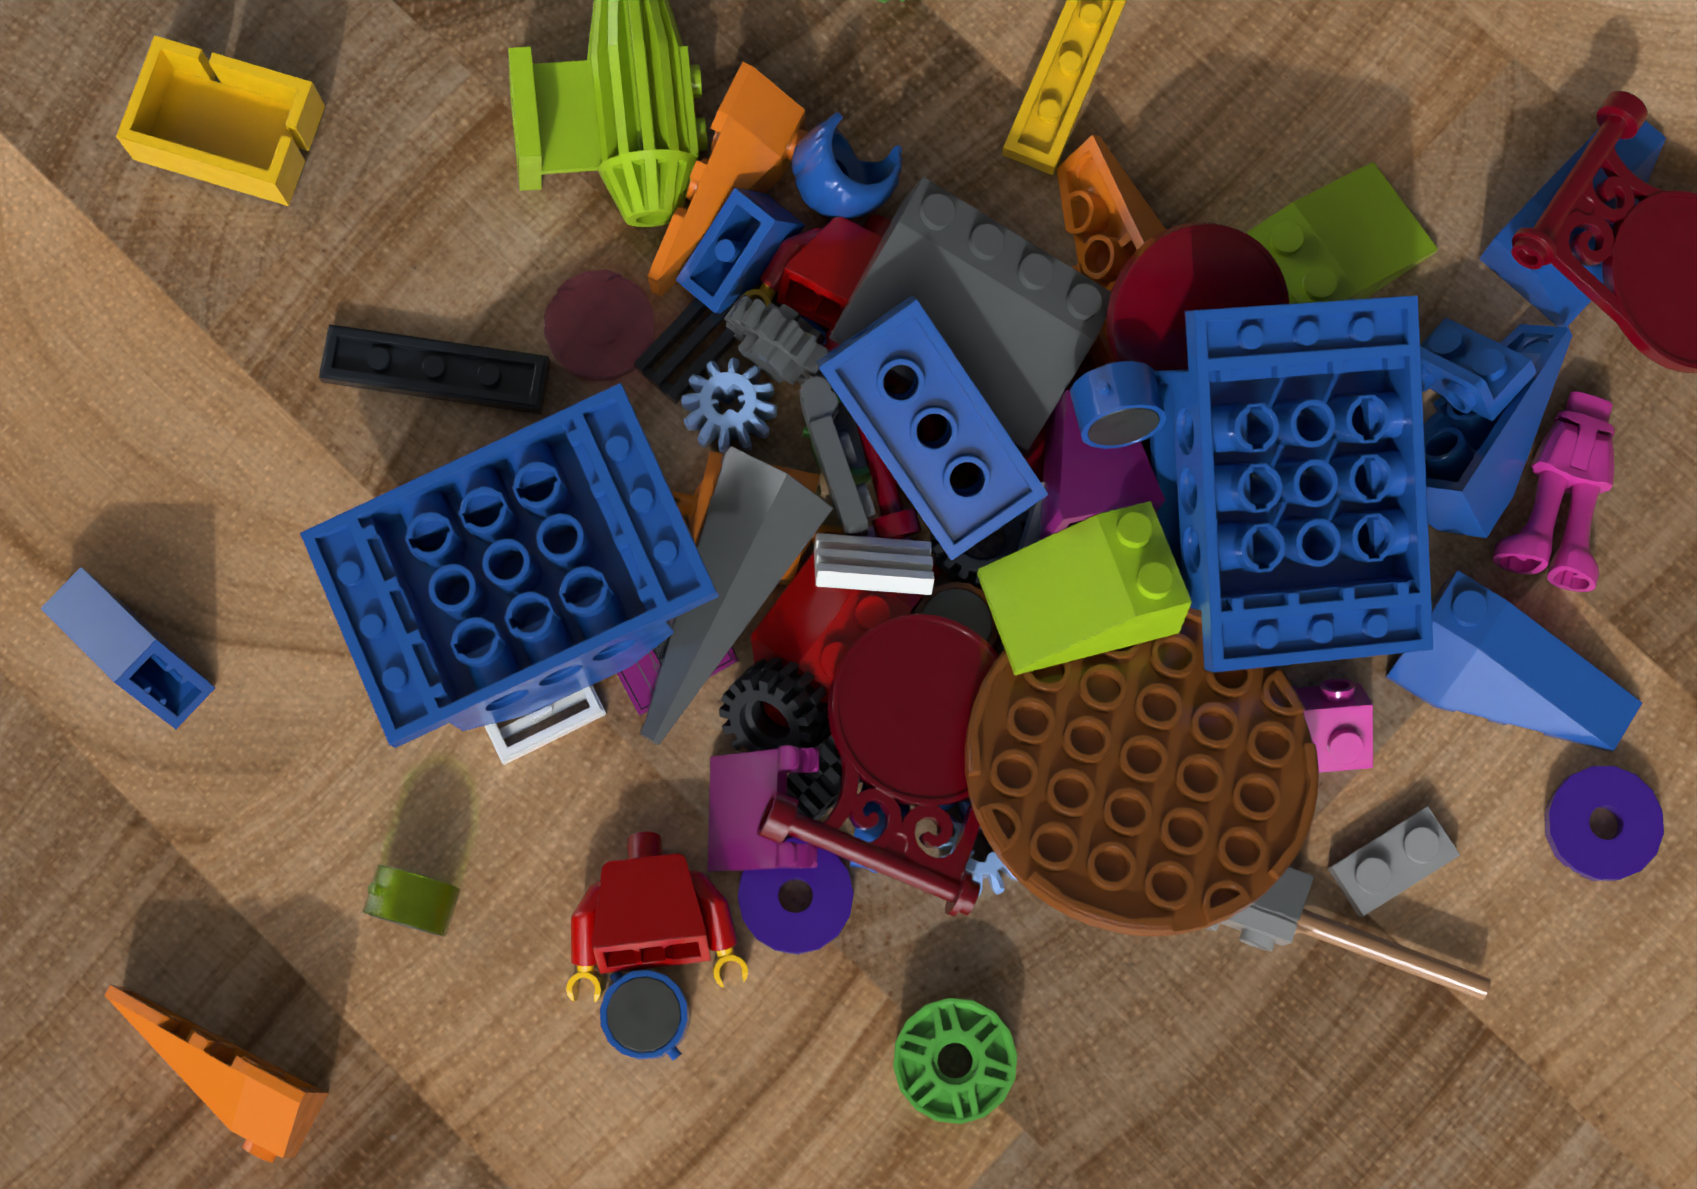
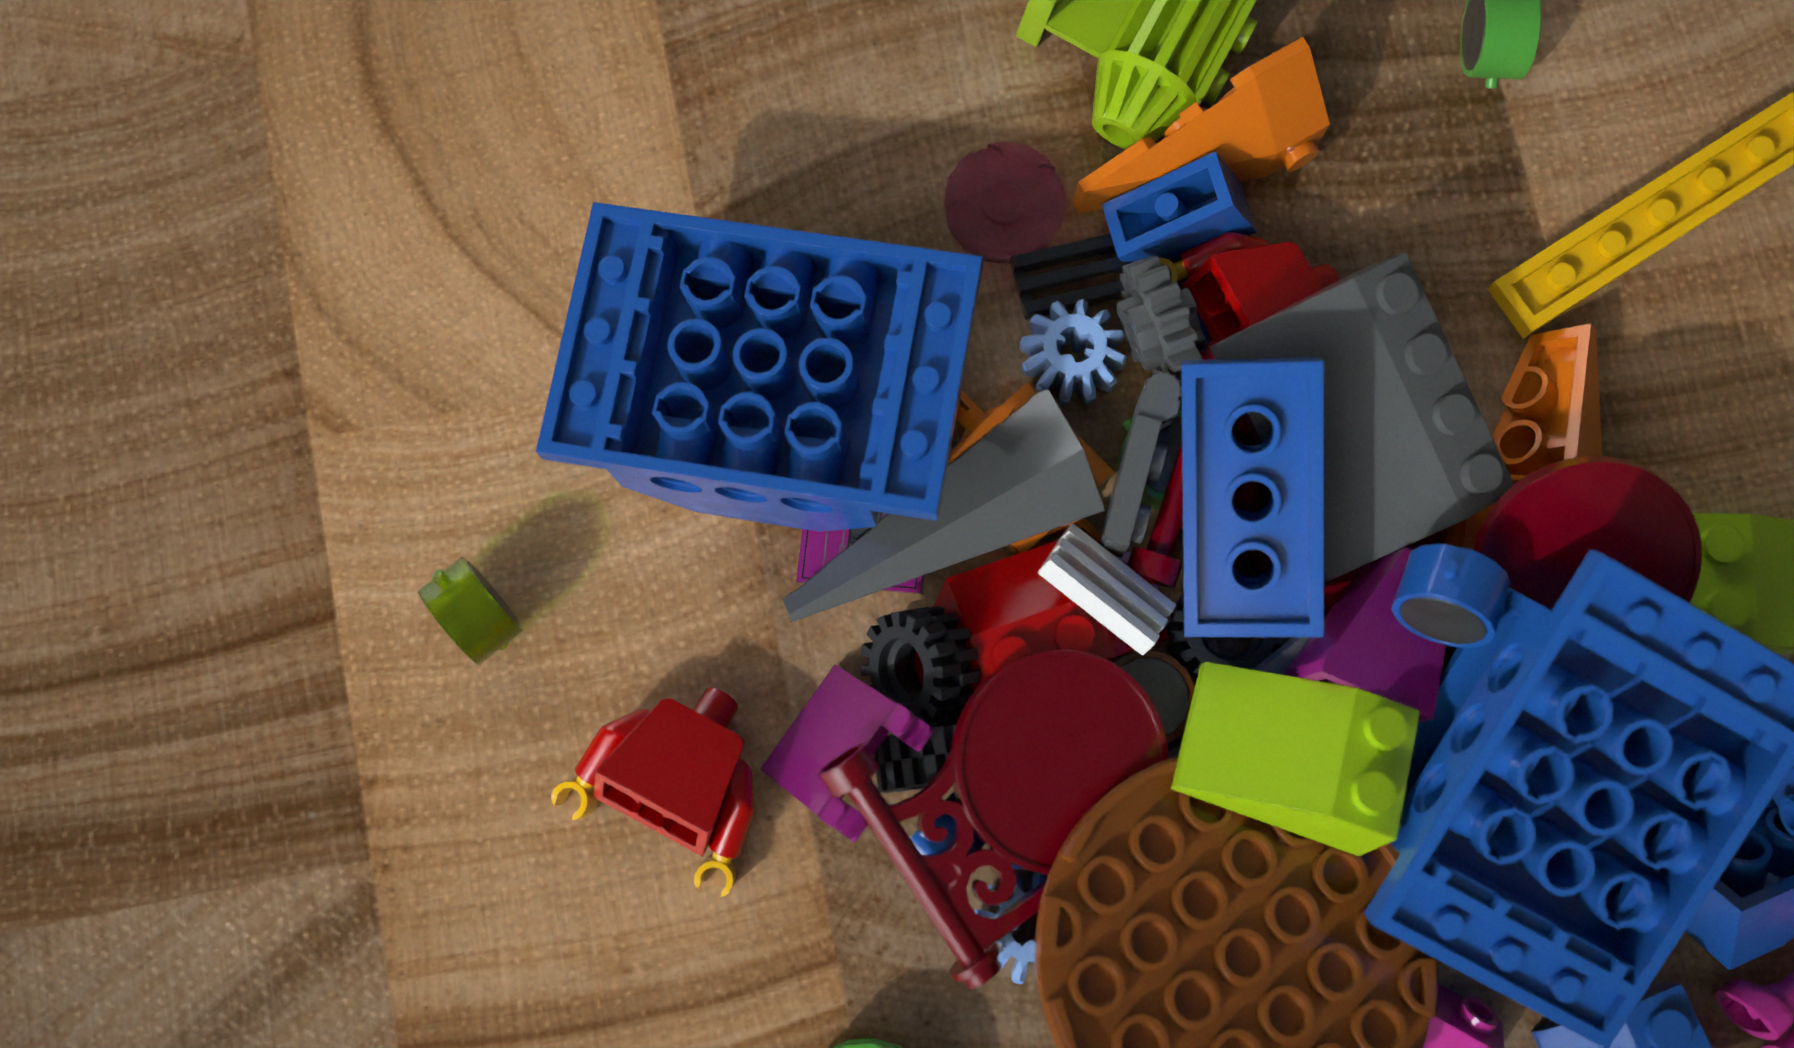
camera: 35 degrees right, 0 degrees up
slope [40,567,216,730] -> none
orange wedge [104,985,329,1163] -> none
black tile [319,324,551,414] -> none
white tile [485,685,607,765] -> none
pearl dark grey piece [600,970,690,1061] -> none
dark purple tile [737,837,854,955] -> none
blue piece [791,112,903,220] -> none

